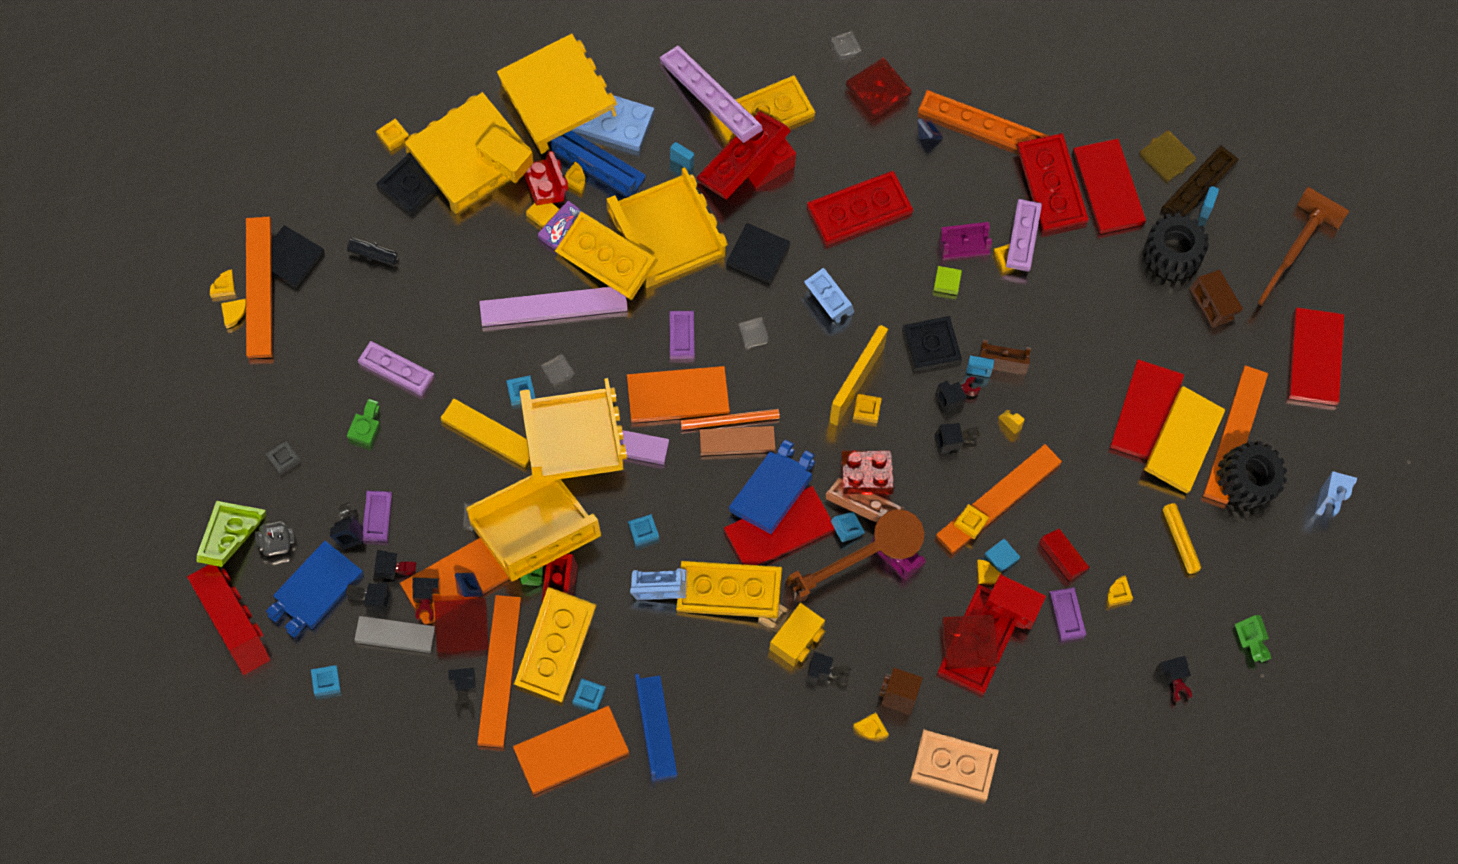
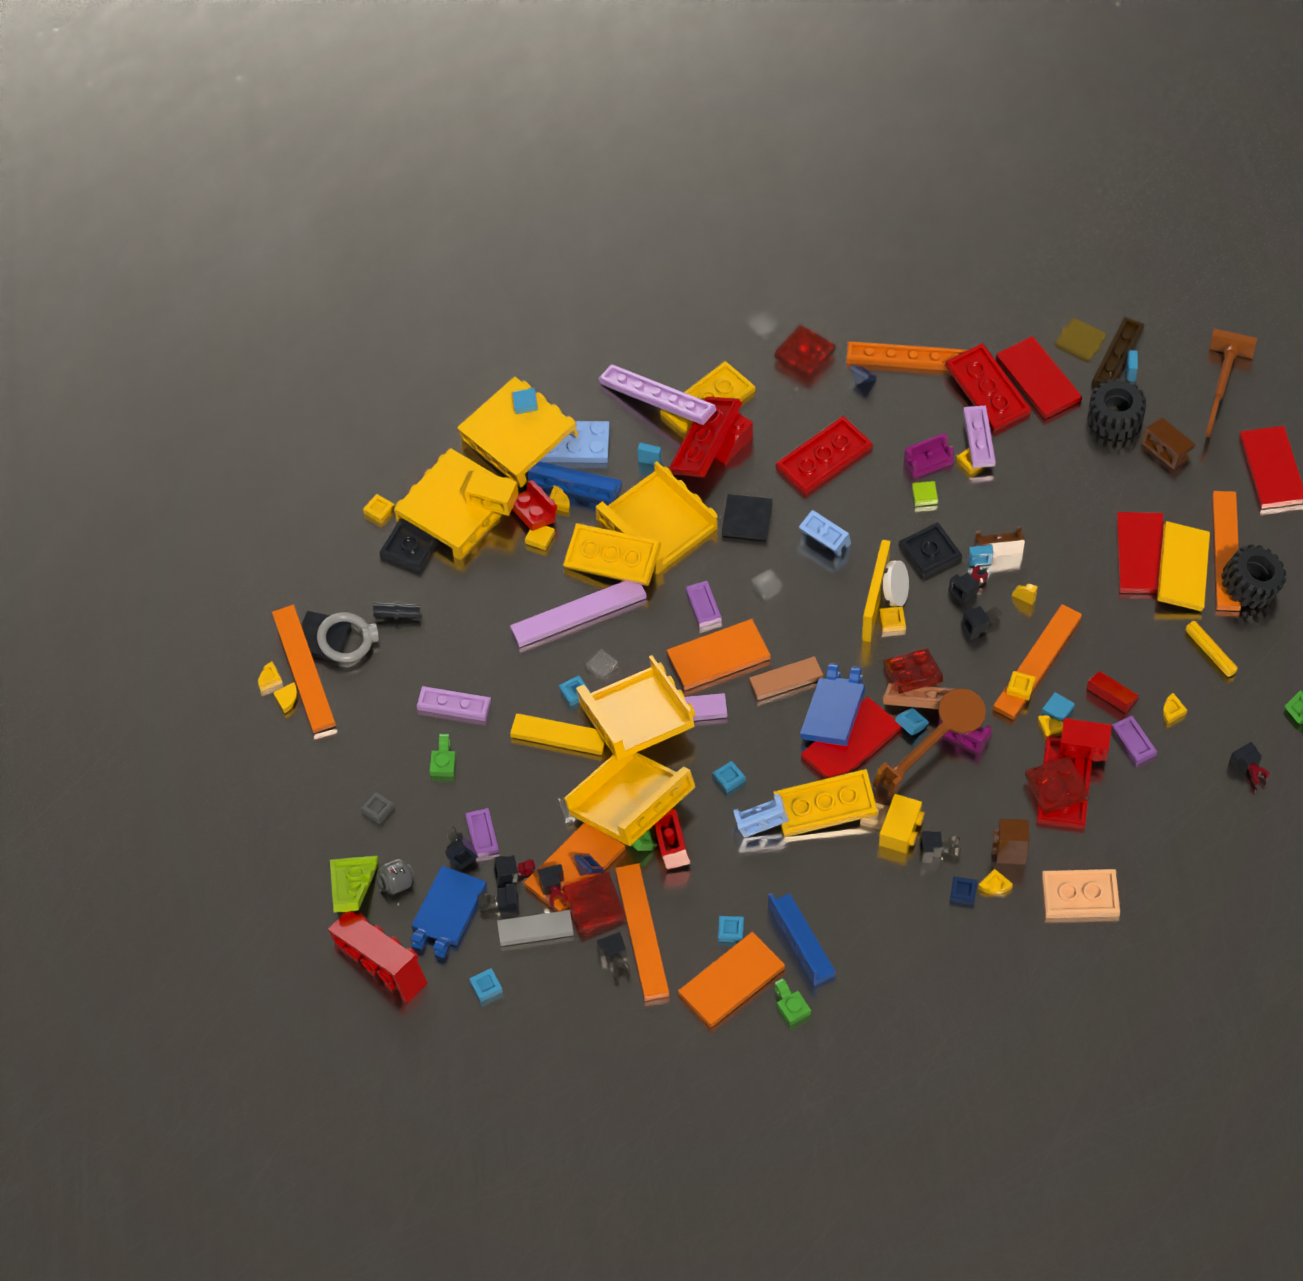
camera: 10 degrees left, 10 degrees down
yellow tile [514,587,597,702] -> none
tile [538,201,587,250] -> none
orange bar [681,409,780,430] -> none
none -> light grey piece [317,612,379,662]
none -> dark azure tile [513,388,538,414]
none -> bright green plate [774,978,811,1026]
none -> white tile [883,561,909,606]
none -> dark blue tile [950,876,978,905]

